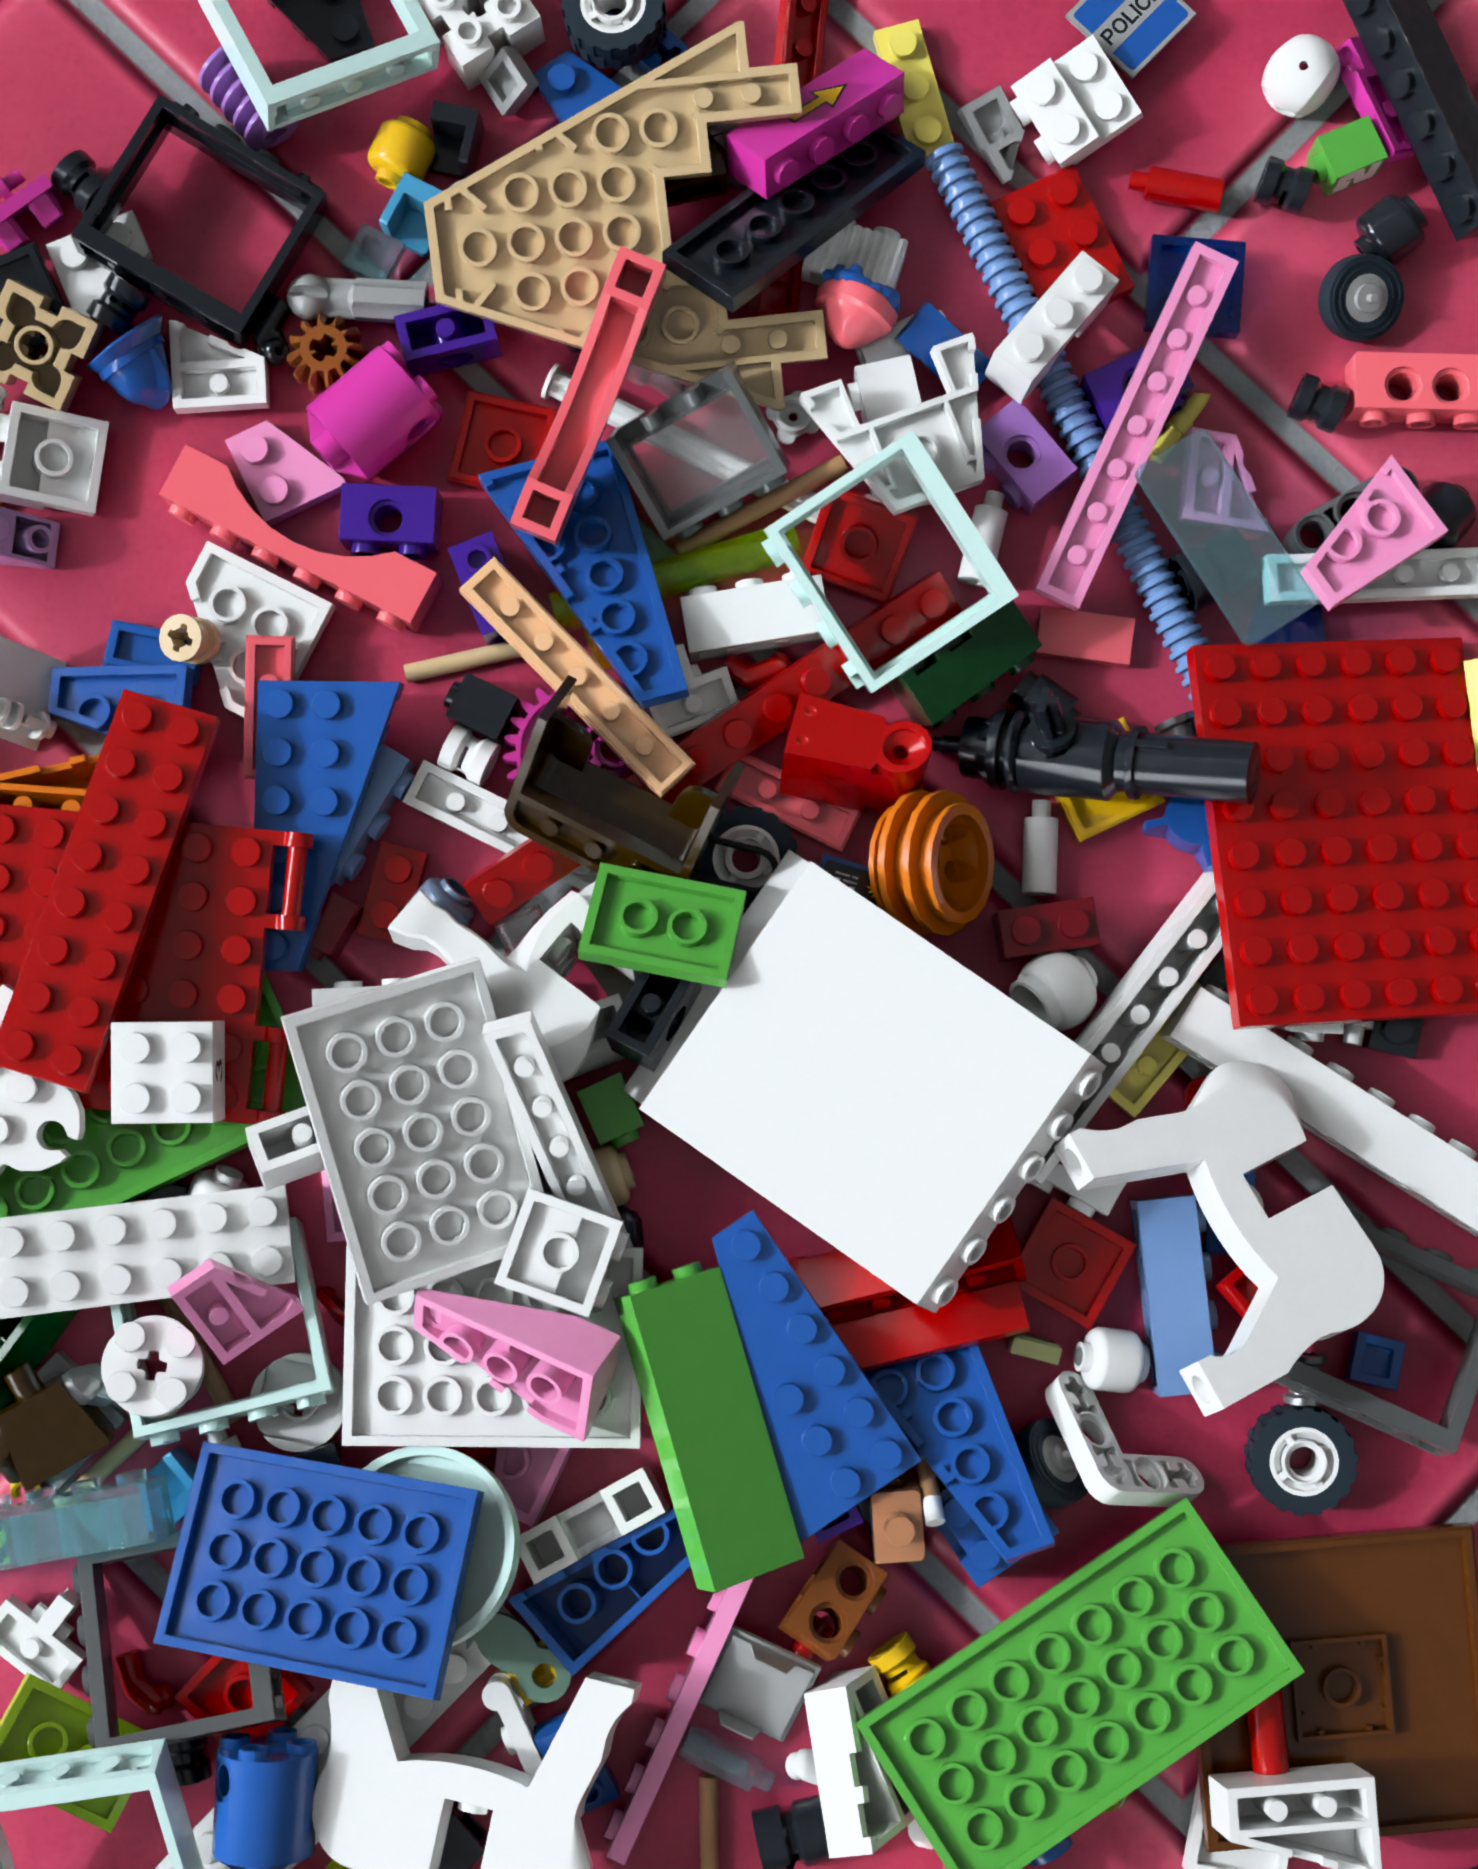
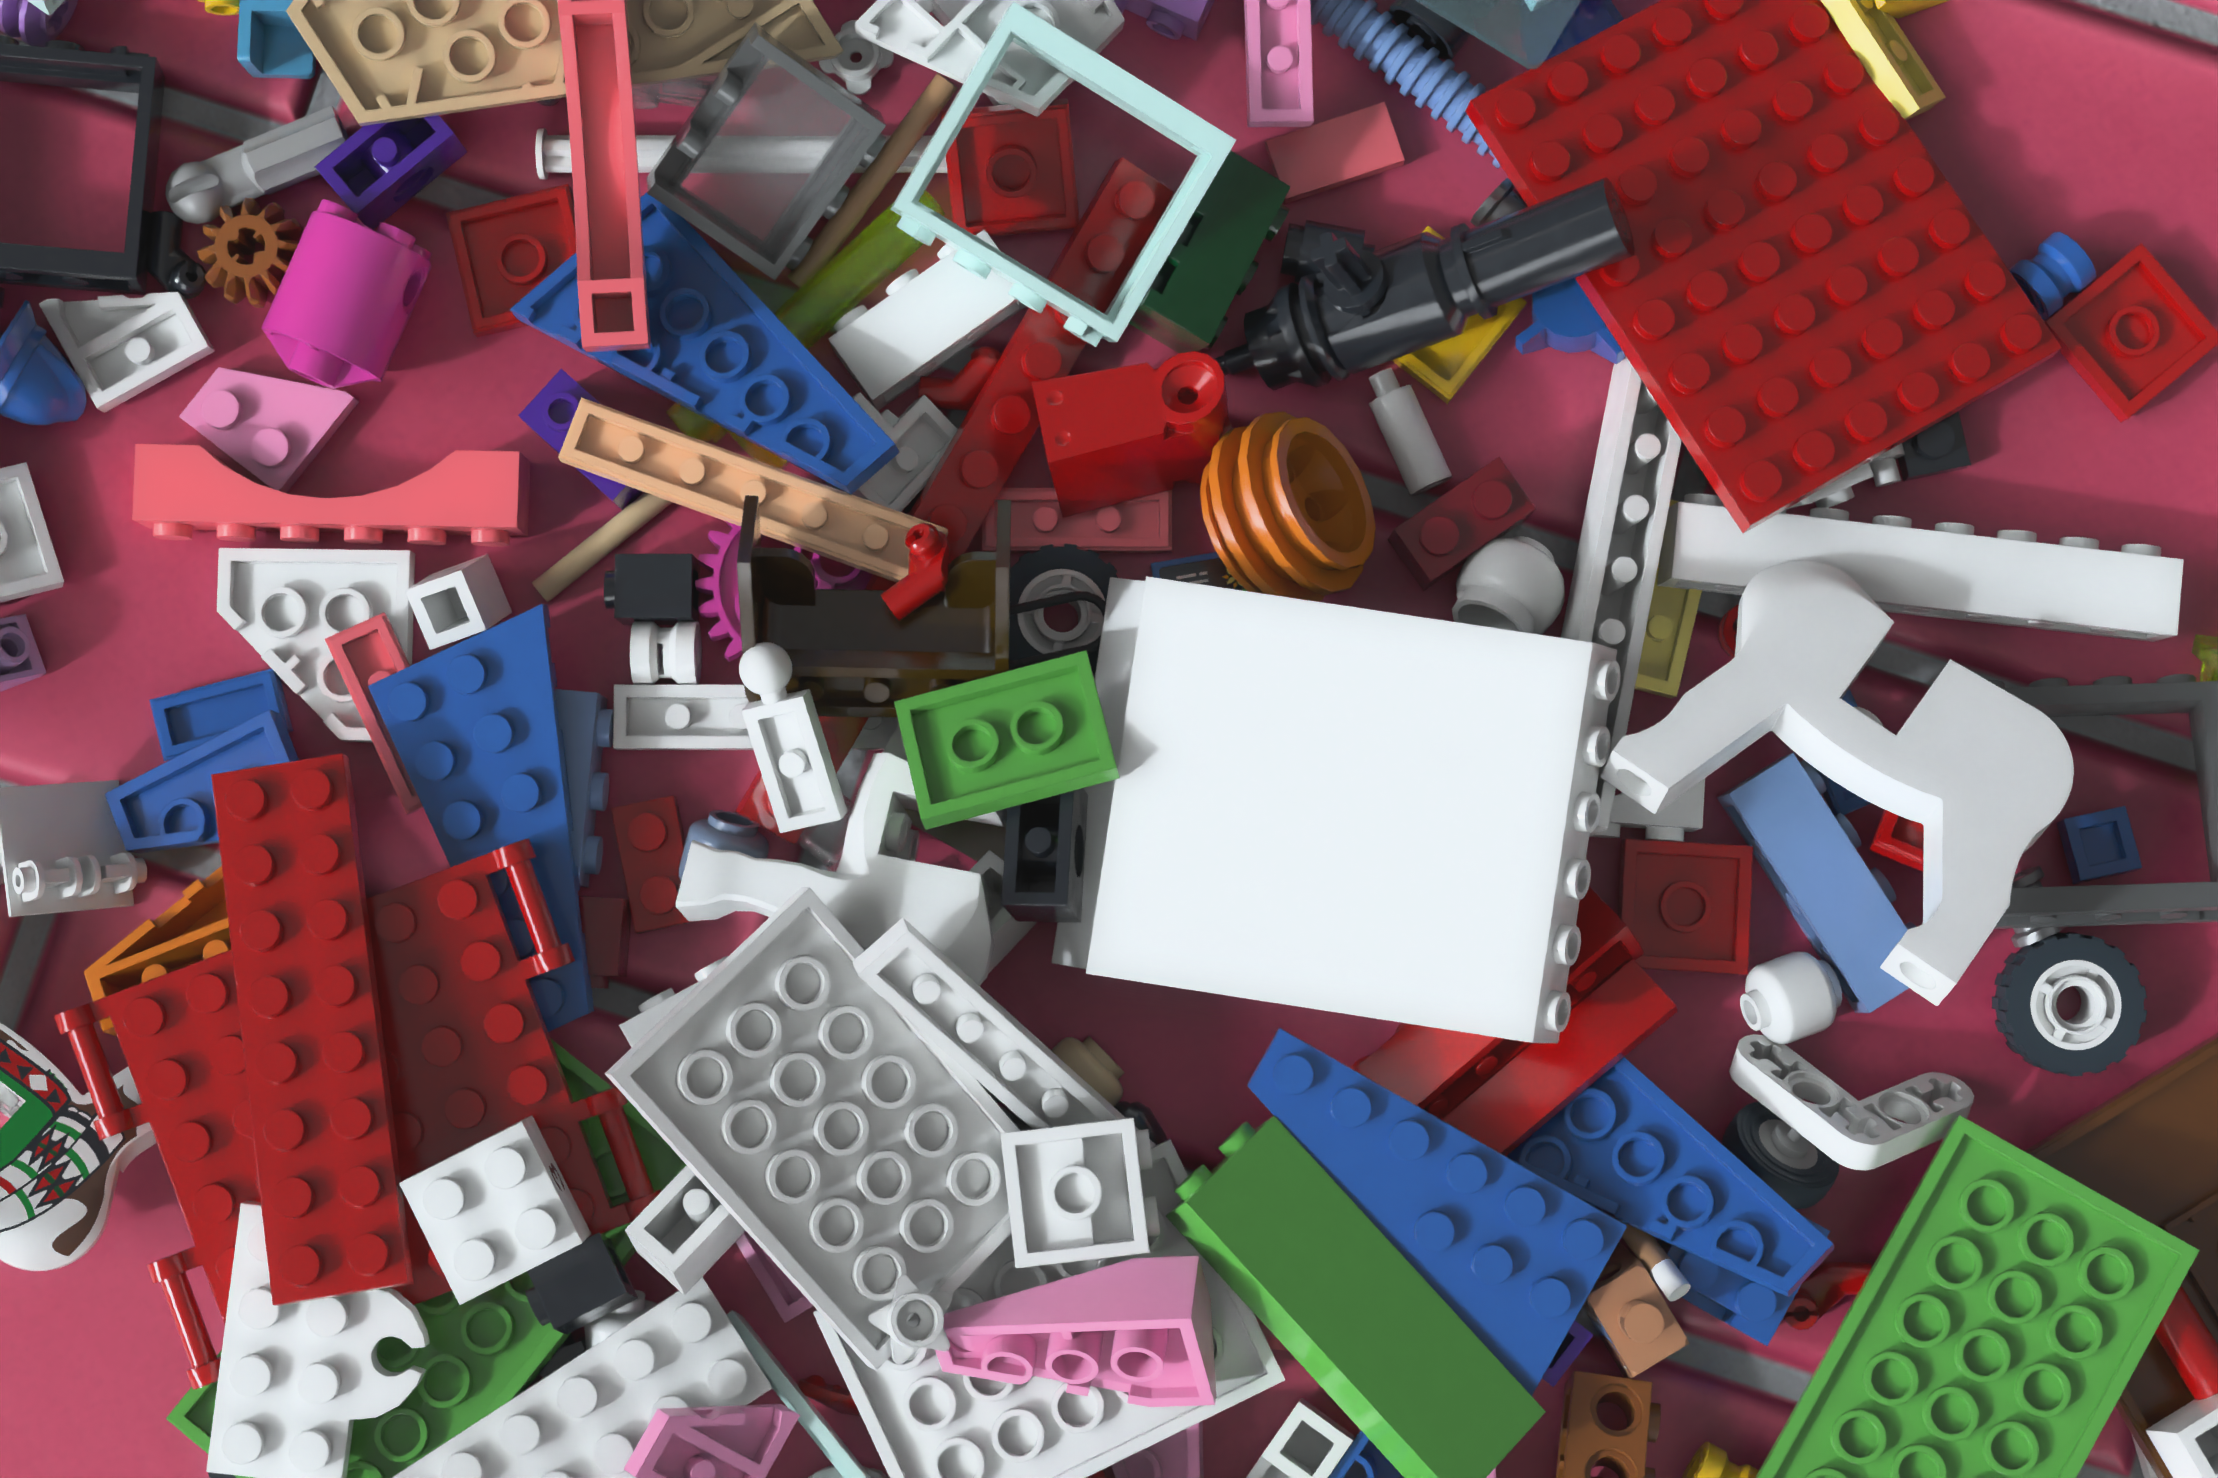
camera: 30 degrees left, 0 degrees up
tan wheel [159,614,221,665] -> none
dark purple brick [338,483,443,560] -> none
clear light blue tile [342,223,406,279] -> none
bright green brick [576,1072,646,1149] -> none
white cylinder [957,490,1008,588] -> none
olive tile [1006,1333,1062,1365] -> none
none -> white brick [405,554,512,650]
none -> black brick [526,1232,638,1335]
none -> white plate [739,642,847,833]
none -> white plate [868,1275,953,1365]
none -> red arm [881,523,951,621]
none -> red arm [1783,1261,1872,1330]

